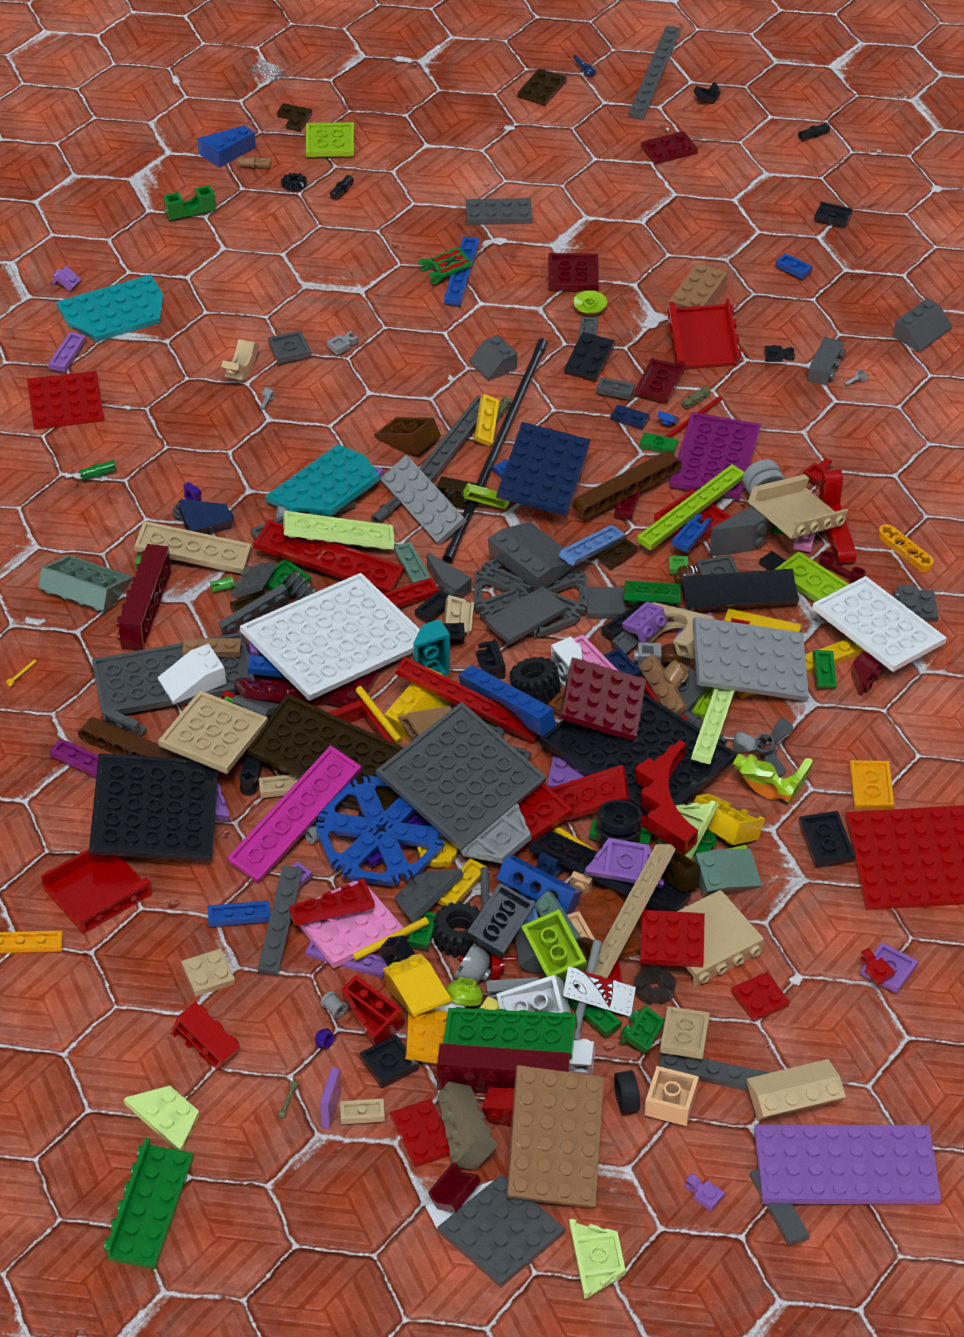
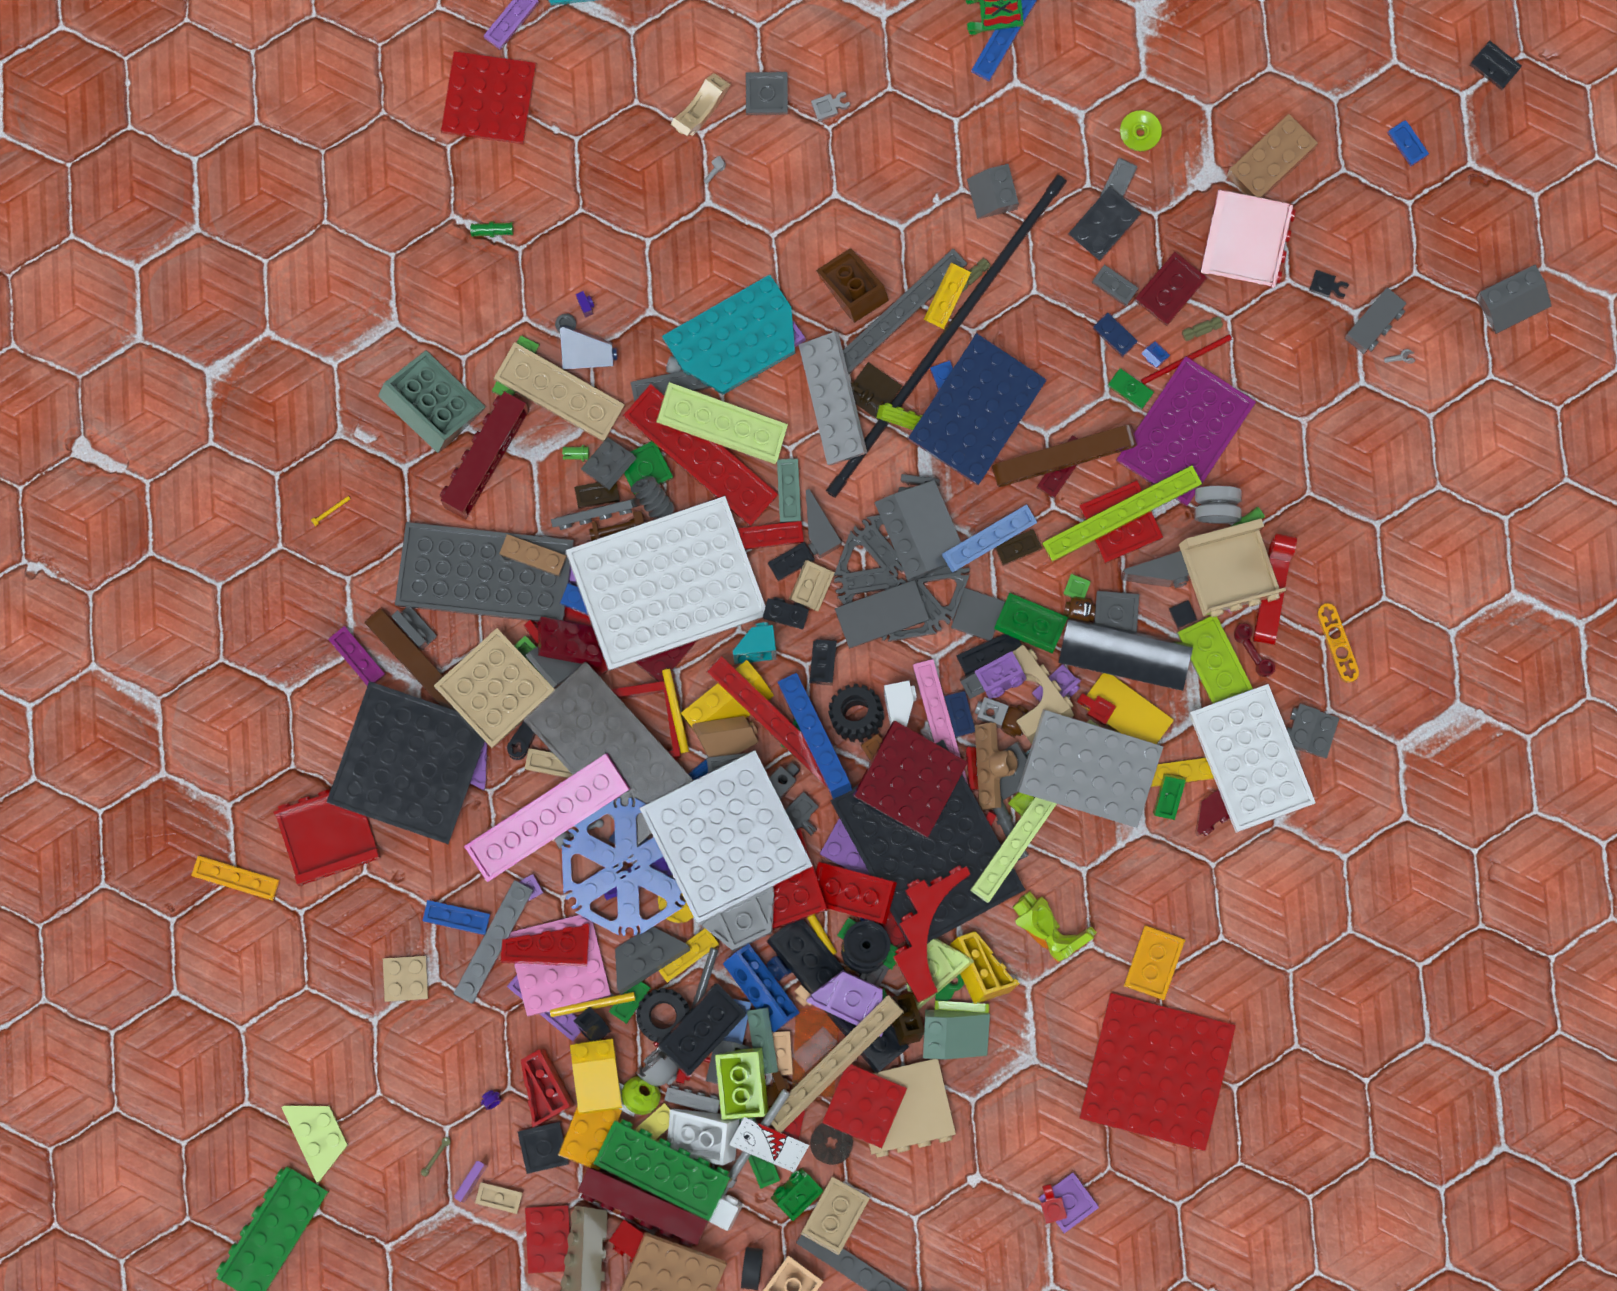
camera: 20 degrees right, 35 degrees up
white slope [158,644,227,704] -> none
red wedge [170,1001,240,1071] -> none
light grey bush [320,991,348,1019] -> none
dark grey axle [371,496,401,523] -> none
dark red plate [548,253,599,291] -> none
blue hinge [672,513,712,553] -> none
red plate [731,972,790,1022] -> none
dark grey piece [733,718,793,777] -> none
black plate [799,811,855,867] -> none
red plate [803,458,832,485] -> none
none -> clear plate [791,1027,838,1072]

